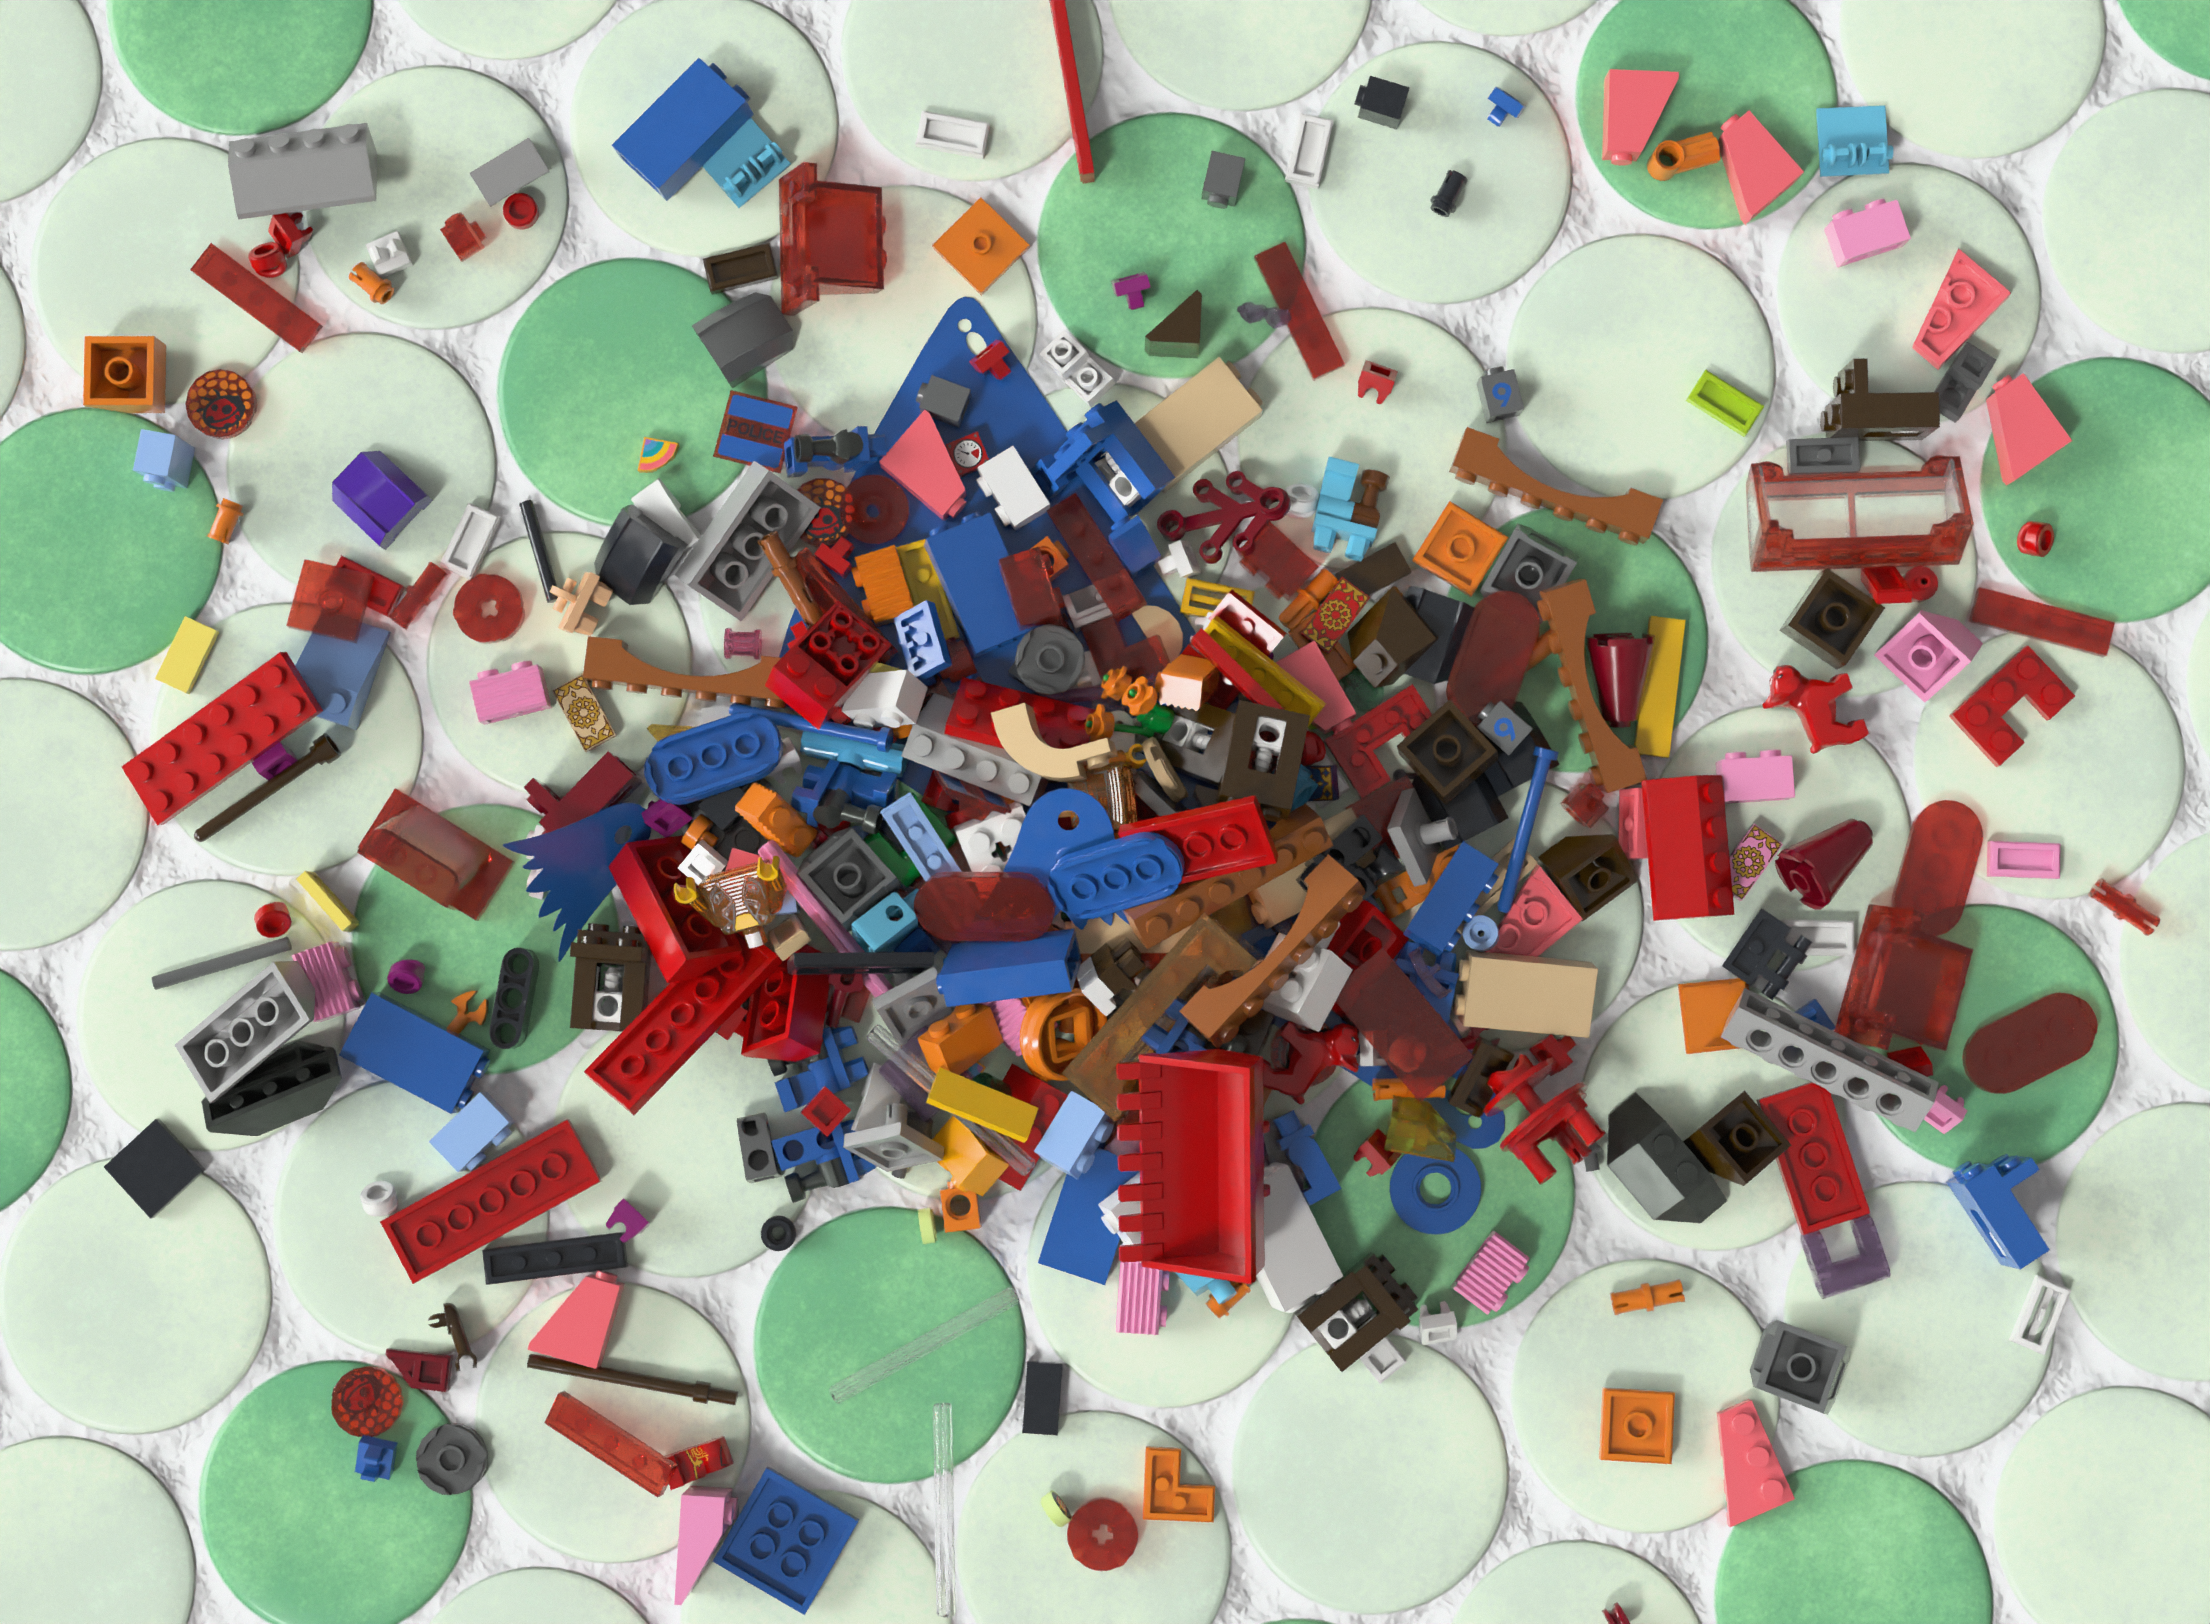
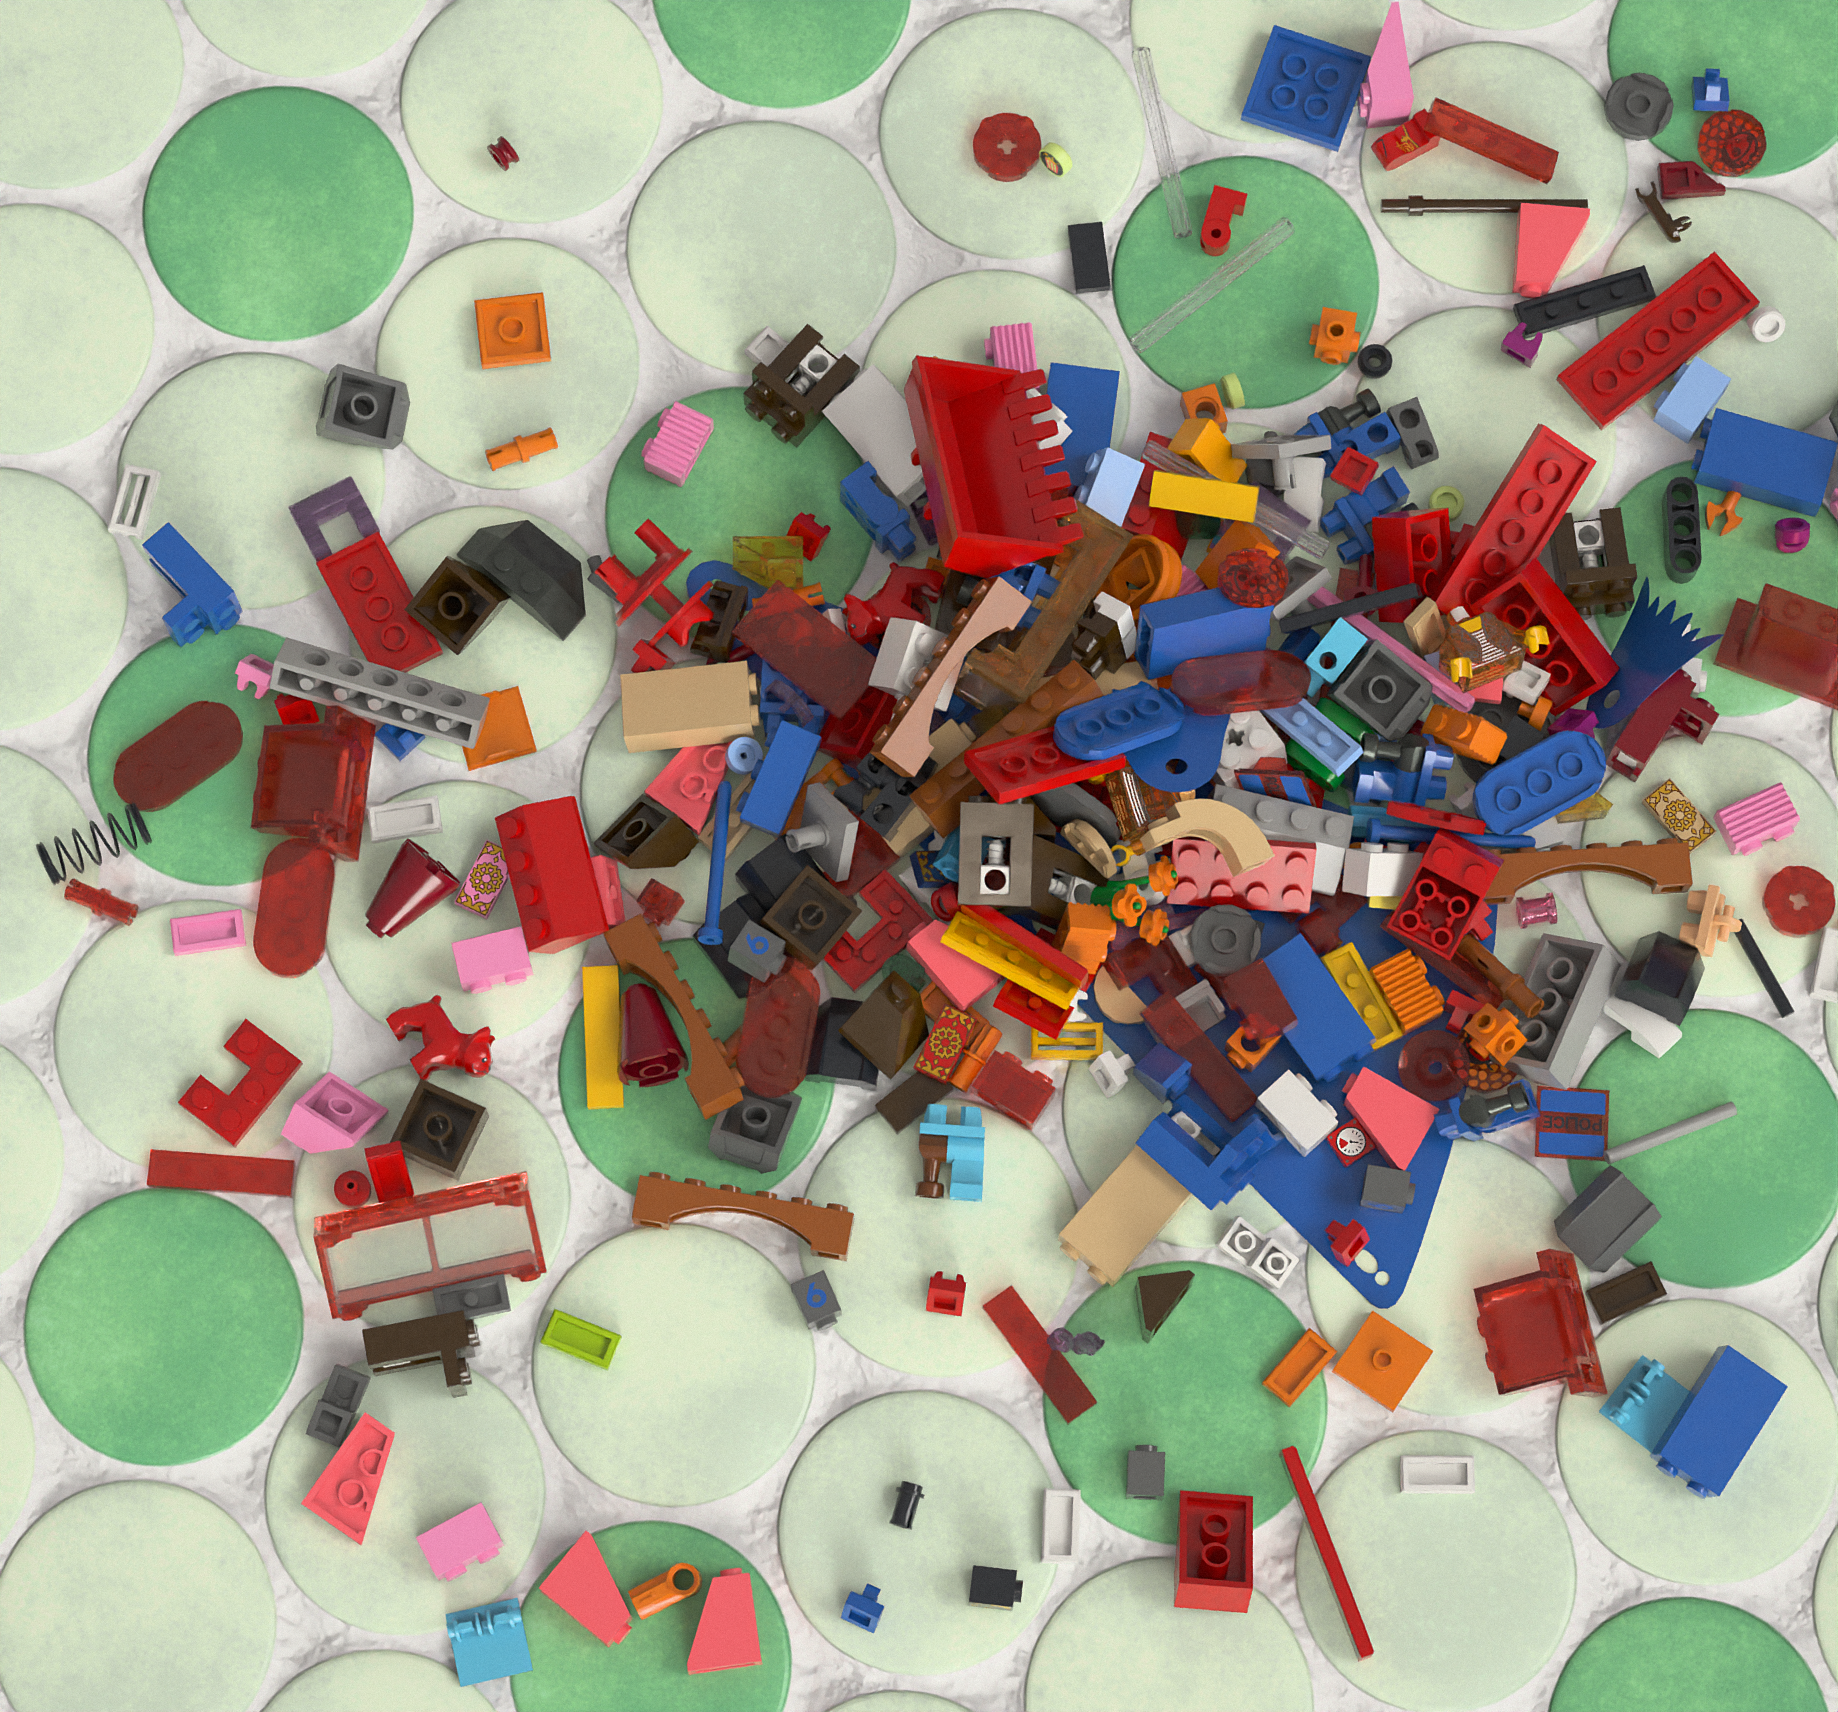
camera: 170 degrees right, 10 degrees down
tile [638,437,680,473] -> none
bracket [894,600,952,686] -> none
magenta tile [1111,272,1151,310] -> none
orange tile [1143,1446,1215,1522] -> none
dark red plant [1157,471,1291,564] -> none
white tile [1285,483,1319,519] -> none
blue piece [1389,1143,1481,1235] -> none
orange plate [1412,501,1509,597] -> none
white tile [1419,1301,1457,1345] -> none
coral wing [1717,1399,1795,1527] -> none
black plate [1722,908,1813,1000] -> none
coral slope [1986,373,2072,486] -> none
red tile [2017,521,2054,557] -> none
none -> black piece [36,802,152,885]
none -> red slope [1174,1490,1253,1613]
none -> red leg [1200,185,1248,257]
none -> clear red tile [1217,548,1289,608]
none -> orange tile [1262,1328,1337,1408]
none -> orange brick [1309,307,1361,365]
none -> red tile [1386,801,1486,835]
none -> yellowish green tile [1428,486,1464,522]
none -> orange brick [1463,1002,1528,1067]
none -> light grey piece [1603,1102,1737,1164]

